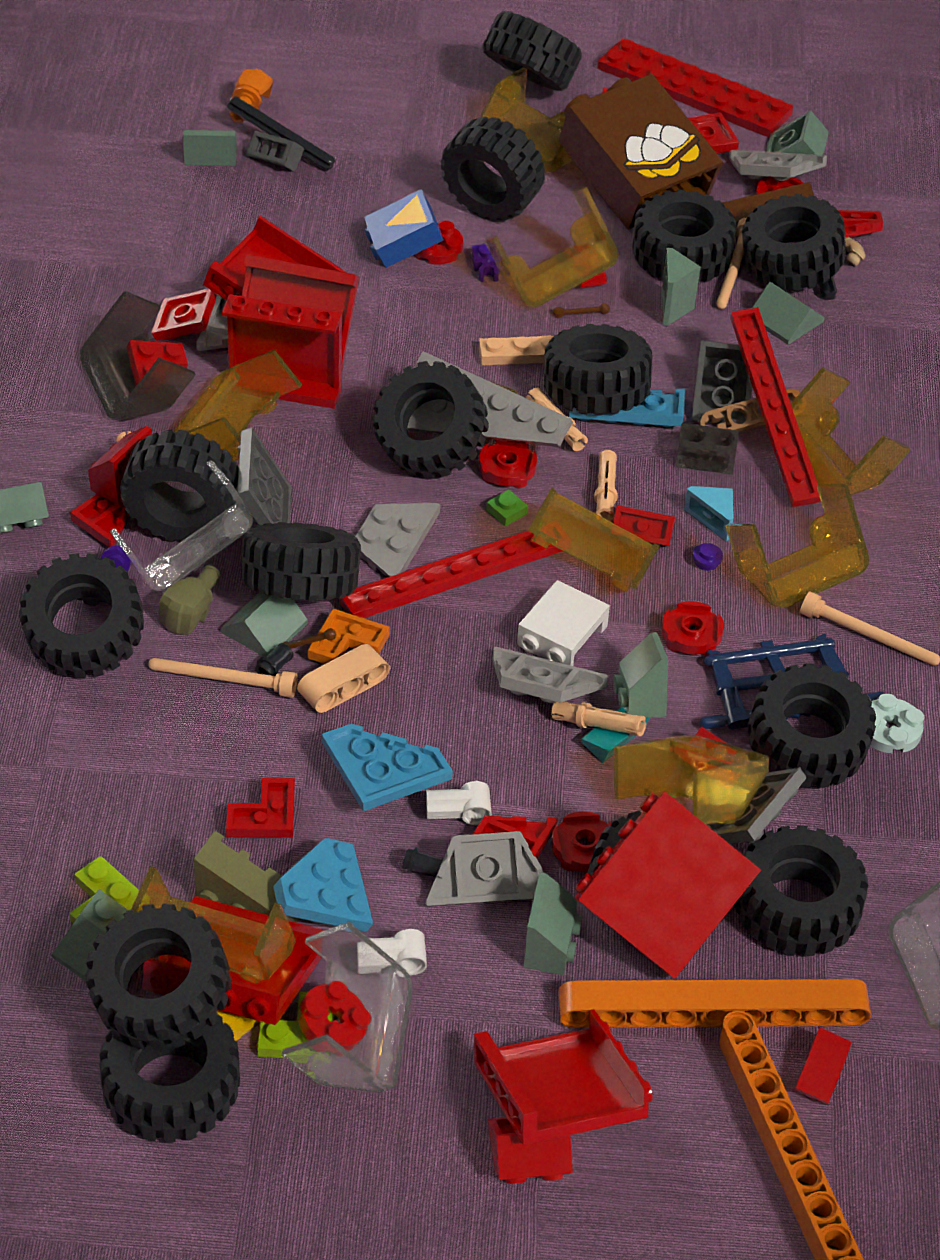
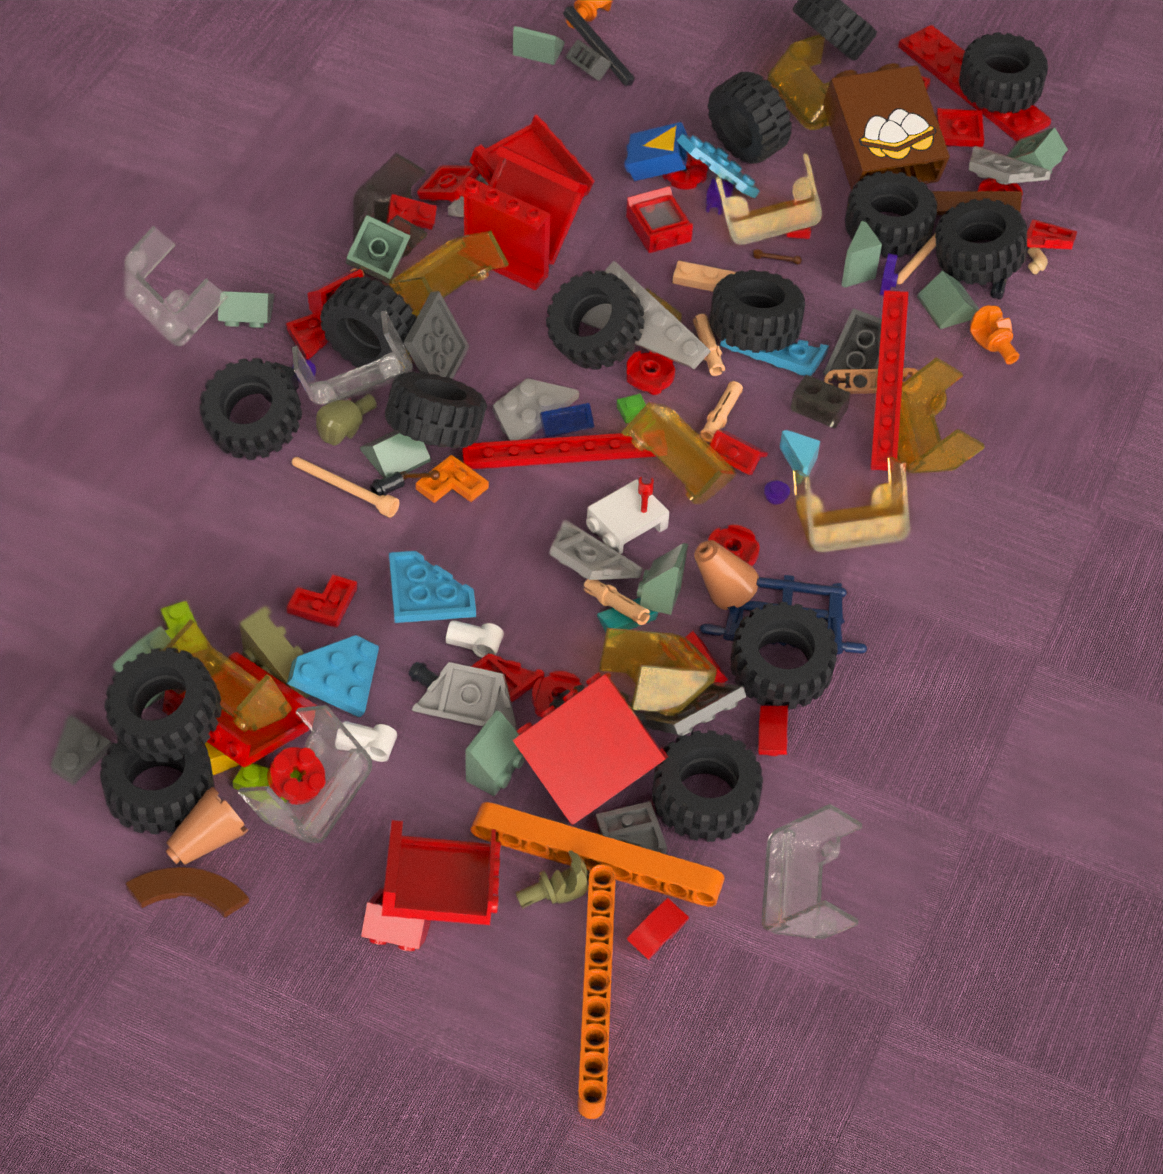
camera: 20 degrees right, 5 degrees up
light nougat beam [297,644,390,713] -> none
light nougat piece [800,591,940,666] -> none
light aqua plate [870,693,924,753] -> none
none -> dark grey wing [51,715,111,786]
none -> reddish brown tile [125,867,249,918]
none -> nougat cone [165,787,249,865]
none -> sand green slope [346,215,410,284]
none -> olive piece [515,850,589,909]
none -> clear blue plate [540,403,595,438]
none -> dark grey wing [595,801,667,854]
none -> red window [626,186,693,253]
none -> red hand [638,477,654,513]
none -> dark azure plate [677,134,760,198]
none -> nougat cone [694,540,759,610]
none -> red slope [758,706,788,756]
none -> dark purple plate [880,253,898,296]
none -> black tyre [959,32,1048,114]
none -> orange piece [970,305,1020,364]

